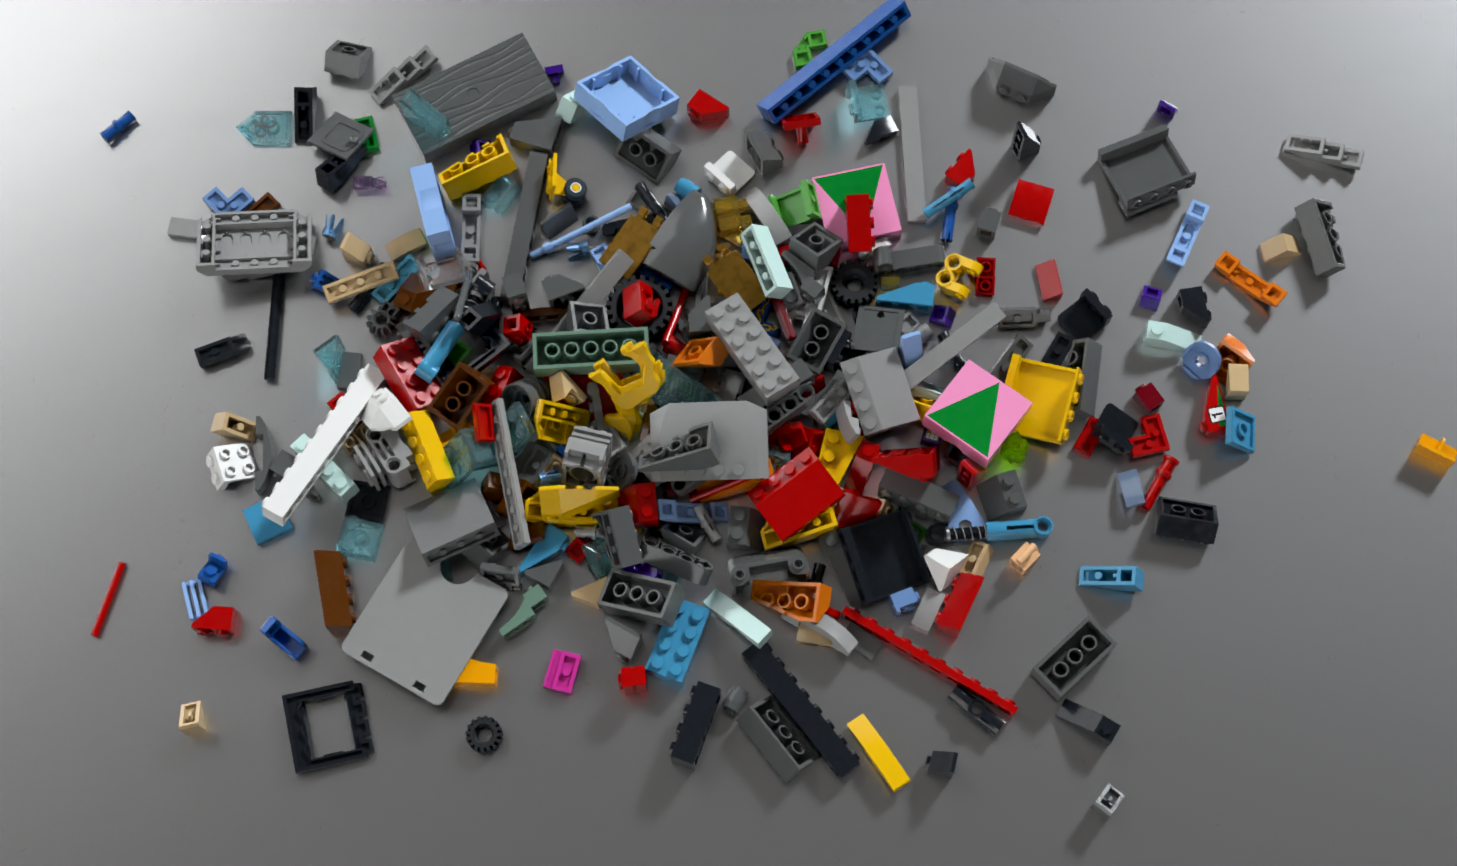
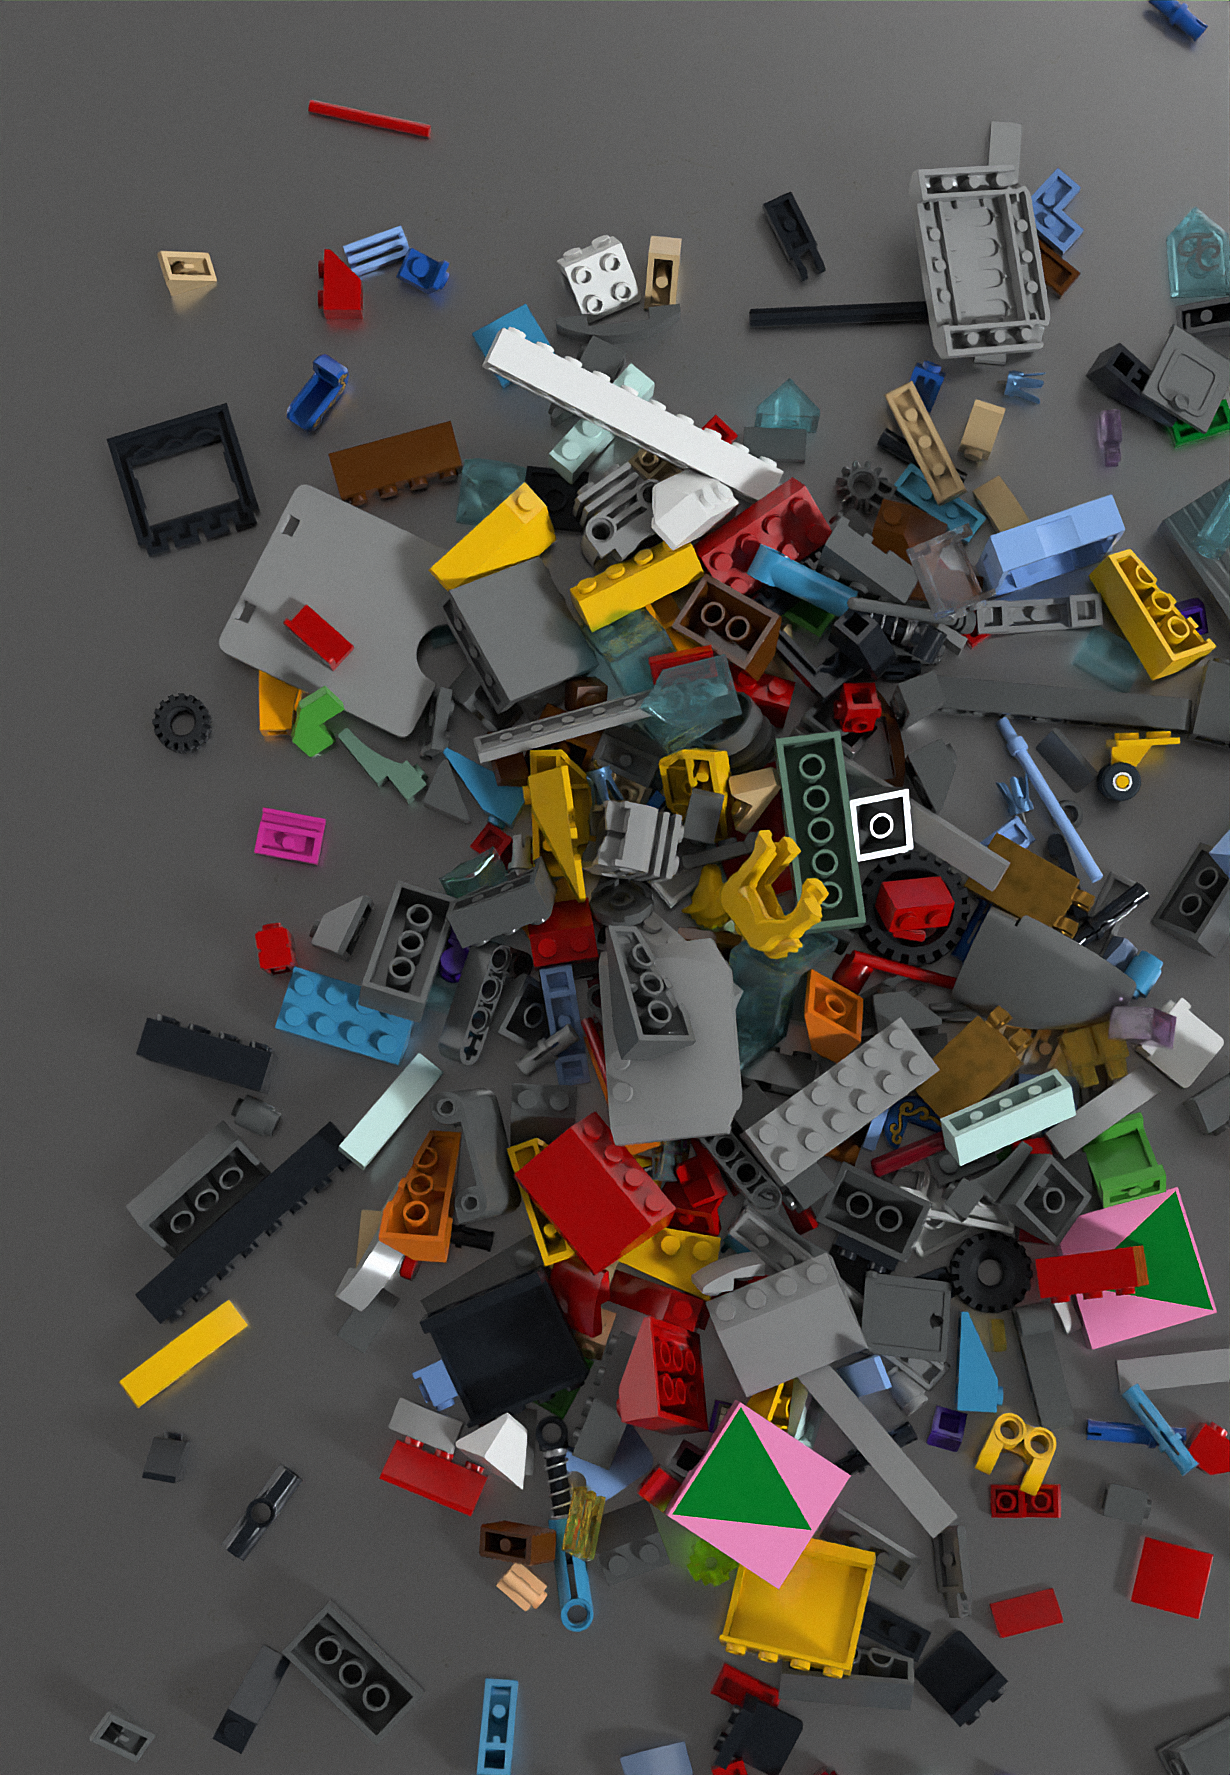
camera: 85 degrees right, 10 degrees up
tan slope [571,576,607,609] -> none
red plate [841,606,1018,718] -> none
tan slope [957,540,994,576] -> none
none -> red panel [283,604,354,671]
none -> bright green tile [291,686,345,758]
none -> yellow wedge [428,482,557,591]
none -> reddish brown brick [479,1520,556,1566]
none -> clear yellow tile [561,1486,606,1561]
none -> clear light blue tile [640,654,742,730]
none -> dark grey slope [683,788,724,844]
none -> clear purple slope [1108,1006,1177,1049]

